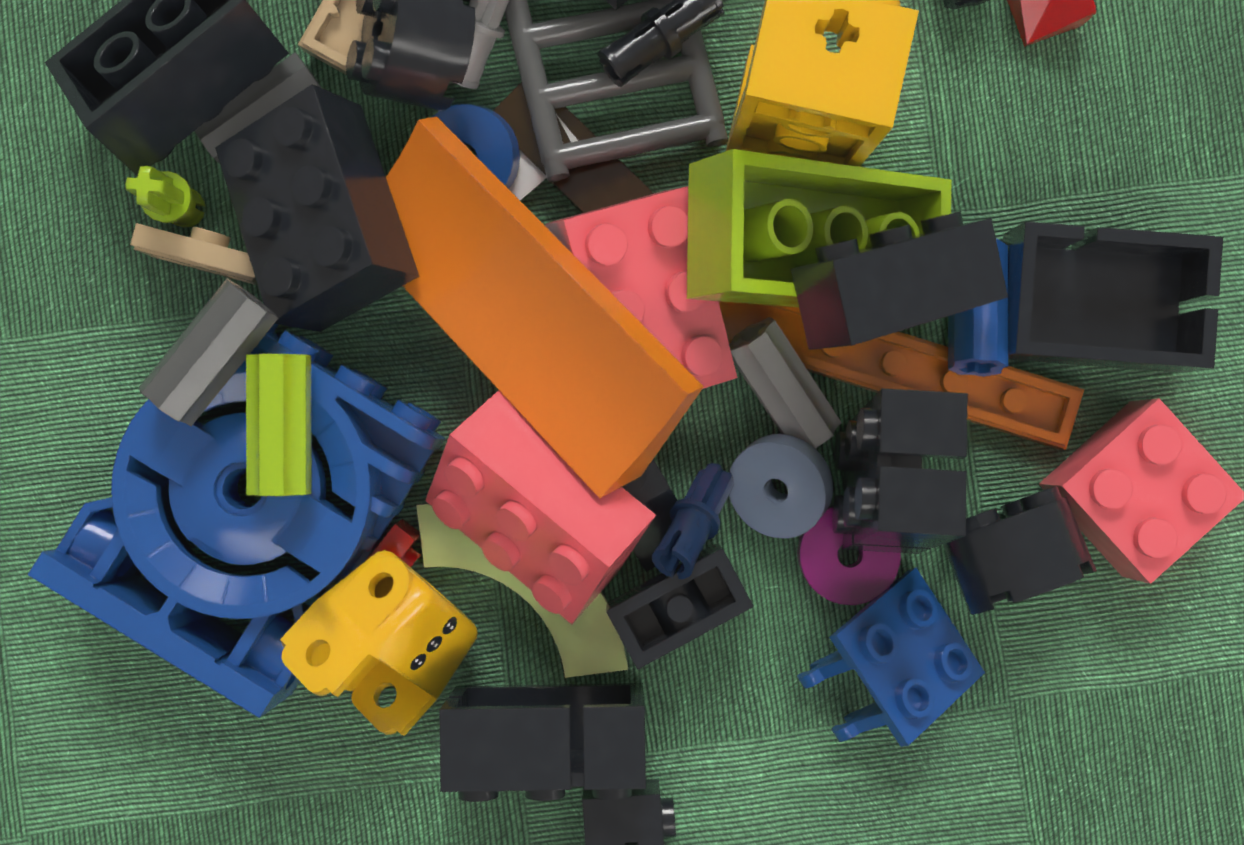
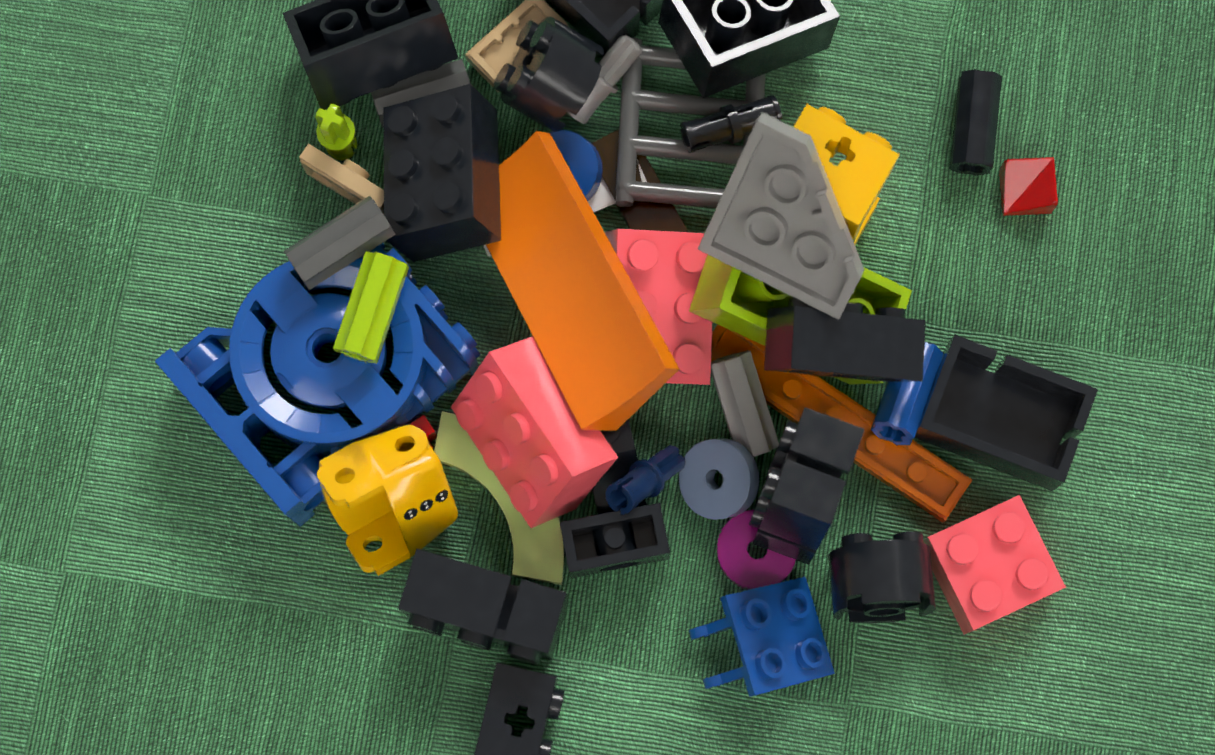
camera: 15 degrees right, 10 degrees down
none -> light grey plate [698,112,864,320]

